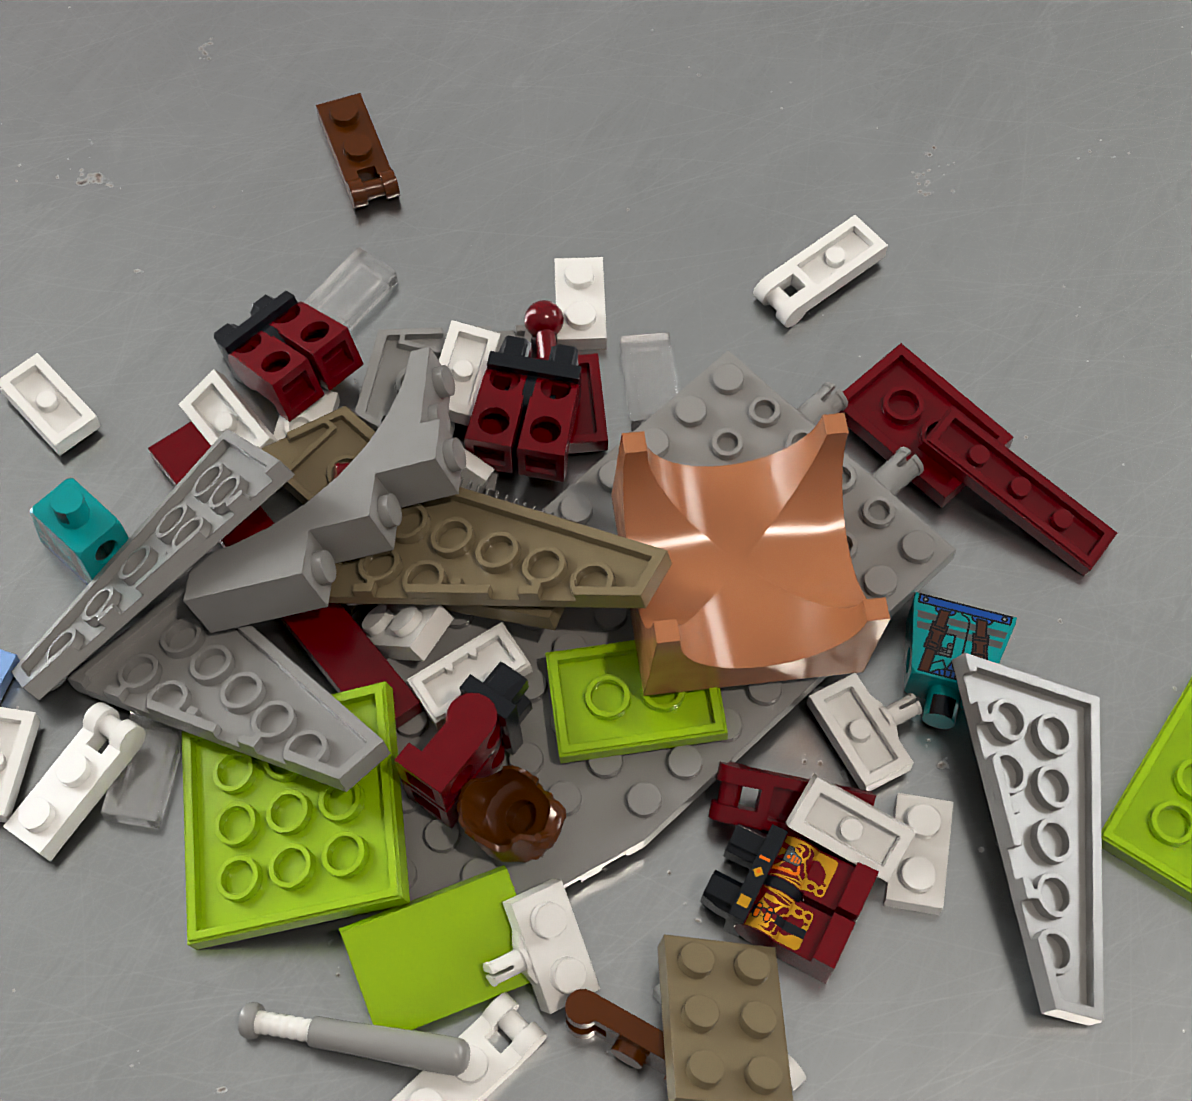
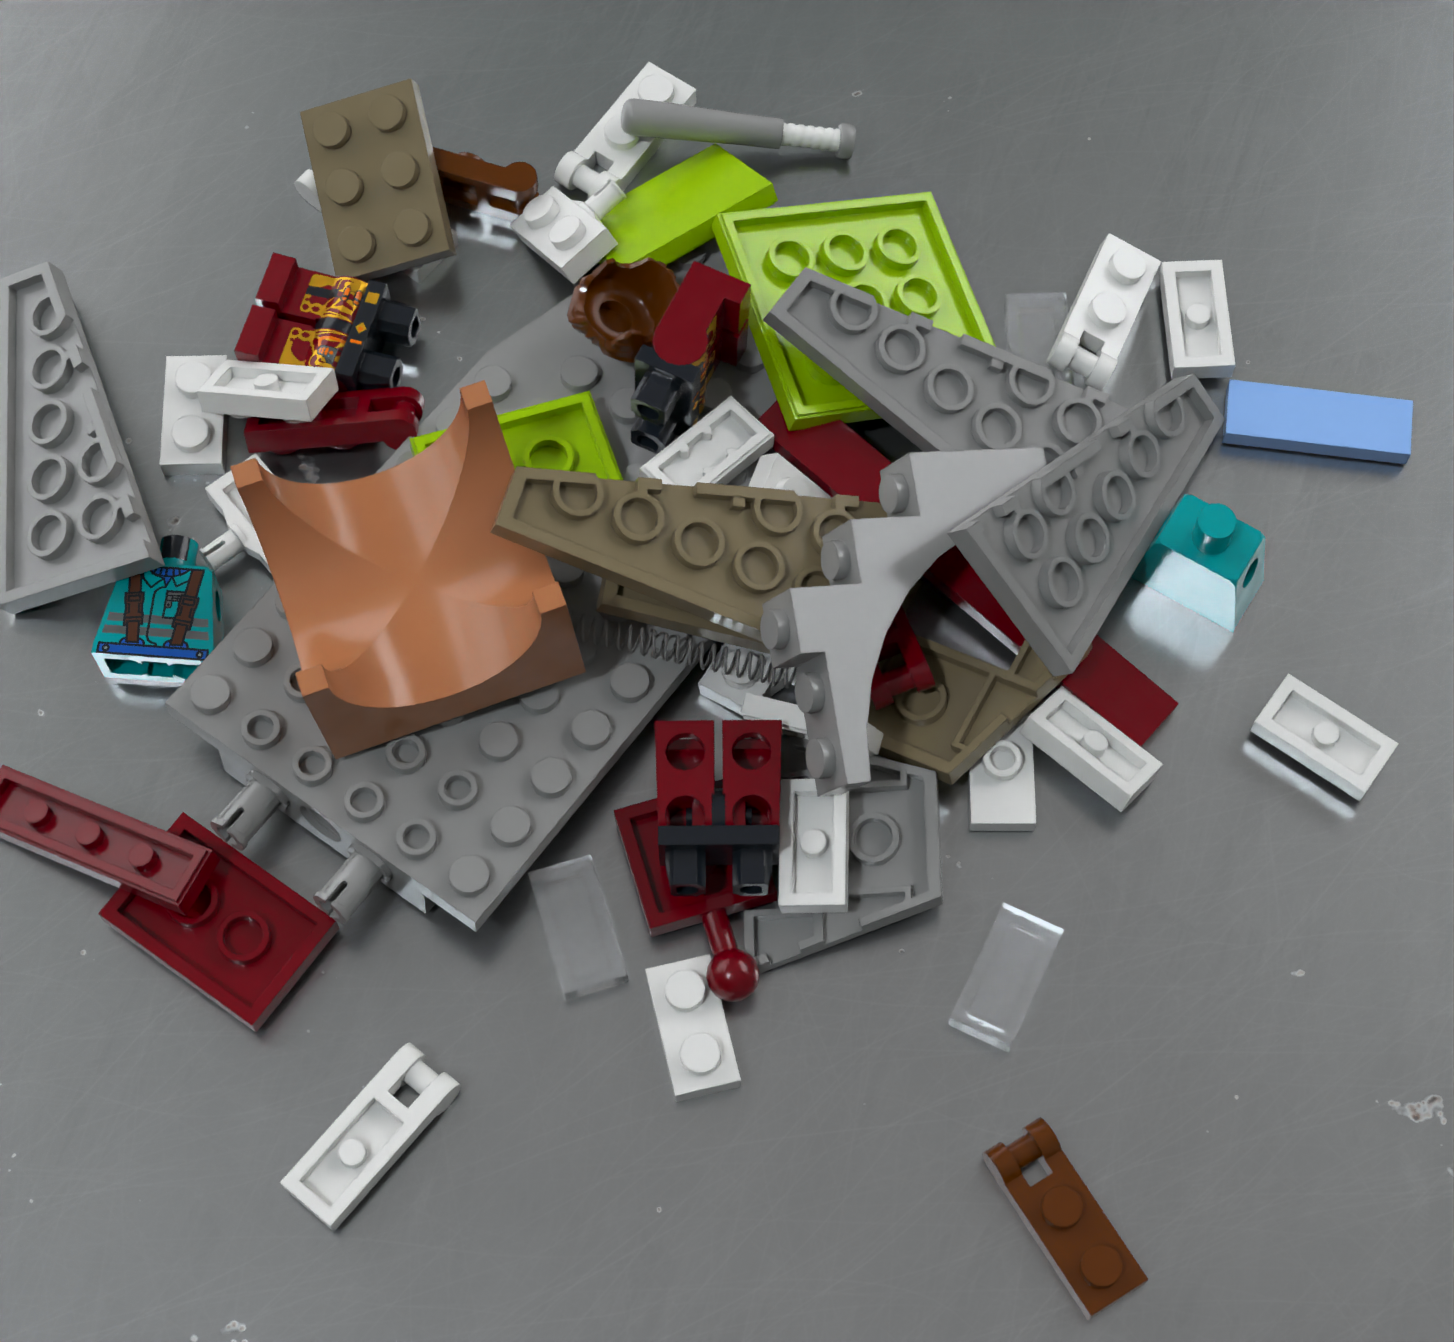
camera: 170 degrees right, 5 degrees up
dark red hips [214,291,364,422] -> none

